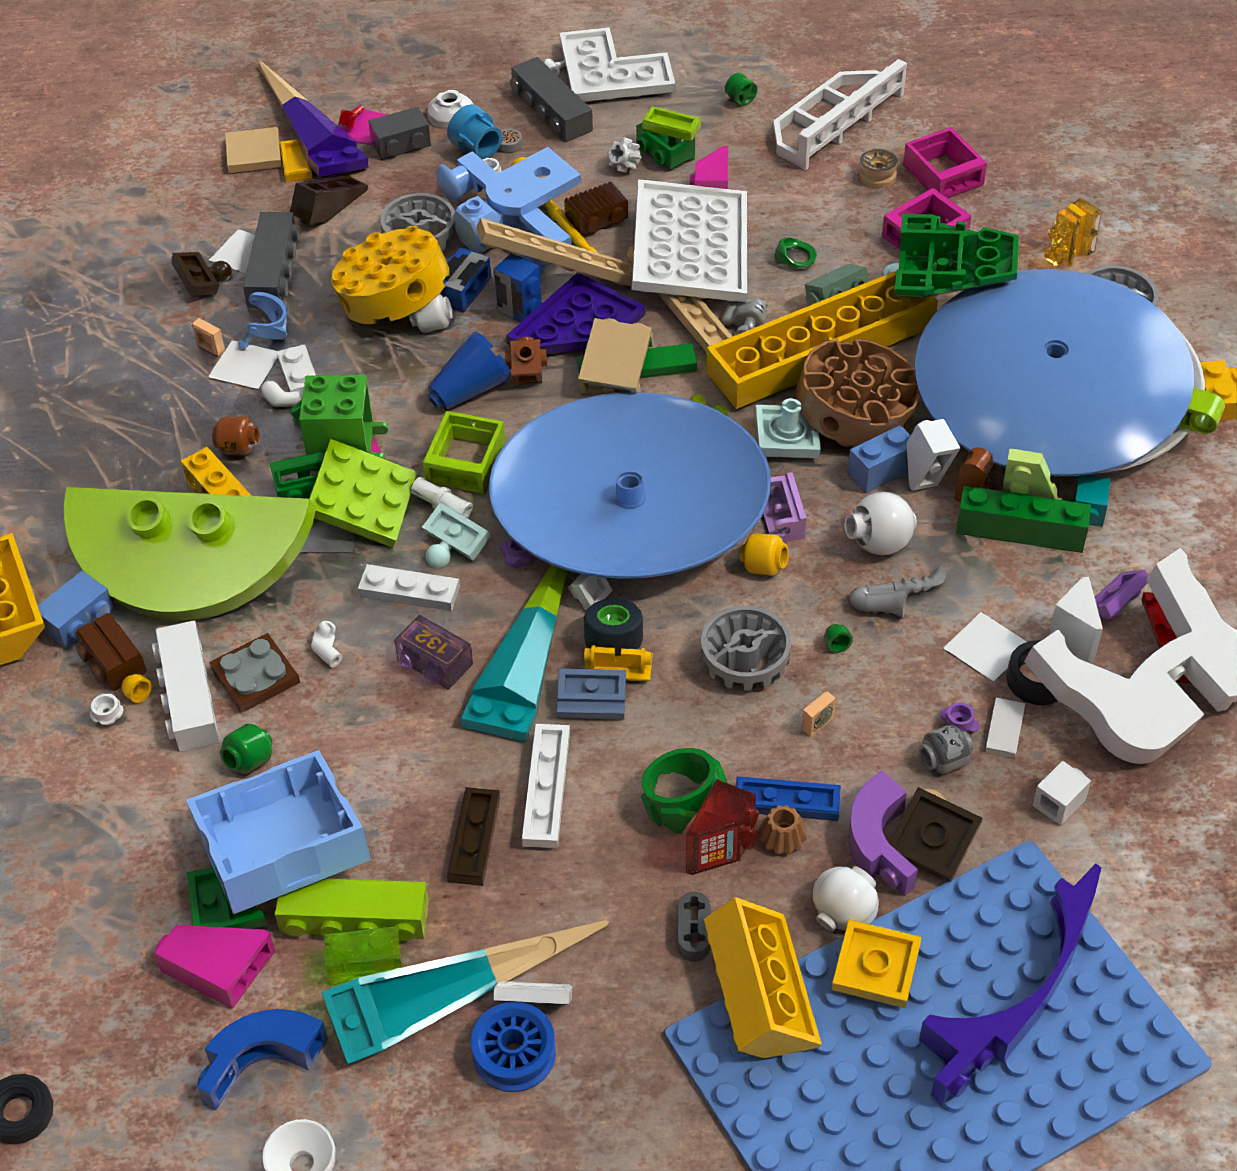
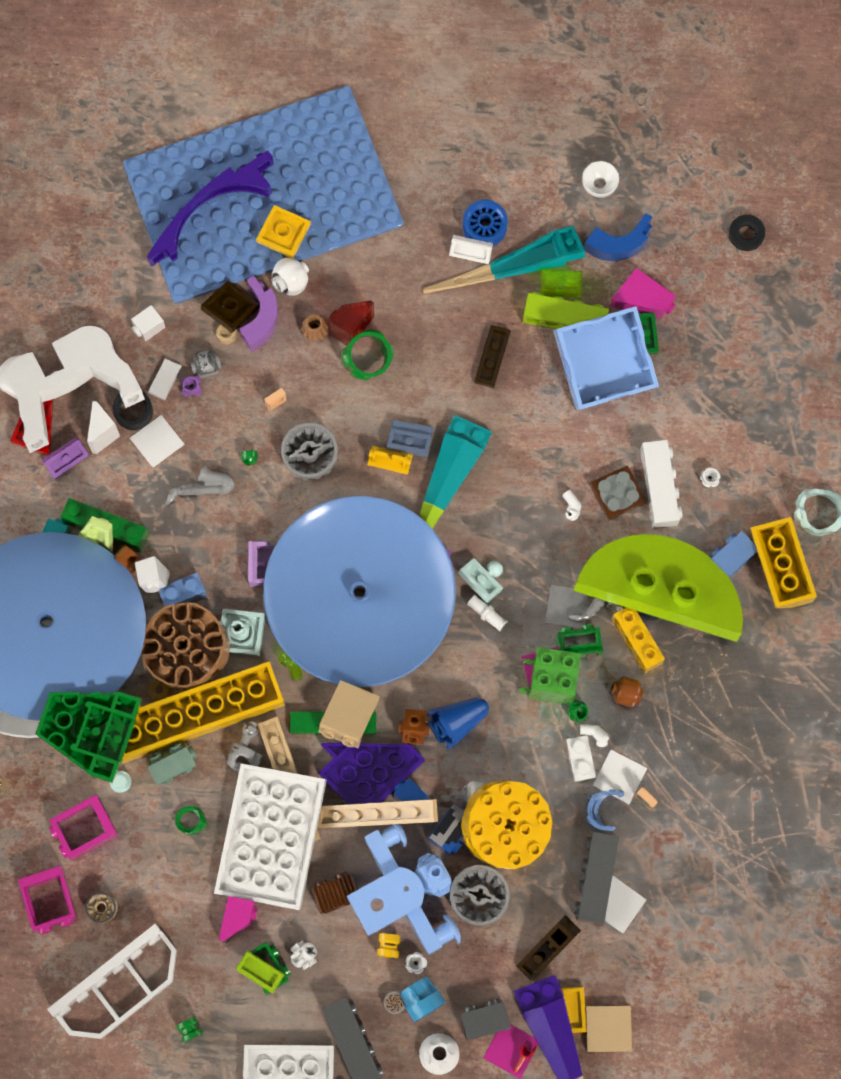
camera: 175 degrees left, 25 degrees up
reddish brown brick [75,613,147,691] -> none
yellow hinge [121,674,152,703] -> none
dark brown plate [171,252,232,296] -> none
green head [220,724,272,774] -> none
lime plate [309,439,417,548] -> none
white plate [358,564,460,611] -> none
clear purple brick [394,614,473,690] -> none
lime window [423,411,506,494] -> none
white plate [522,724,570,848] -> none
yellow piece [542,199,598,253] -> none
black wheel [584,598,643,656] -> none
dark grey beam [678,892,711,961] -> none
yellow slope [704,897,822,1058] -> none
blue tile [734,776,841,821] -> none
yellow head [739,533,789,576] -> none
white brick [844,492,917,555] -> none

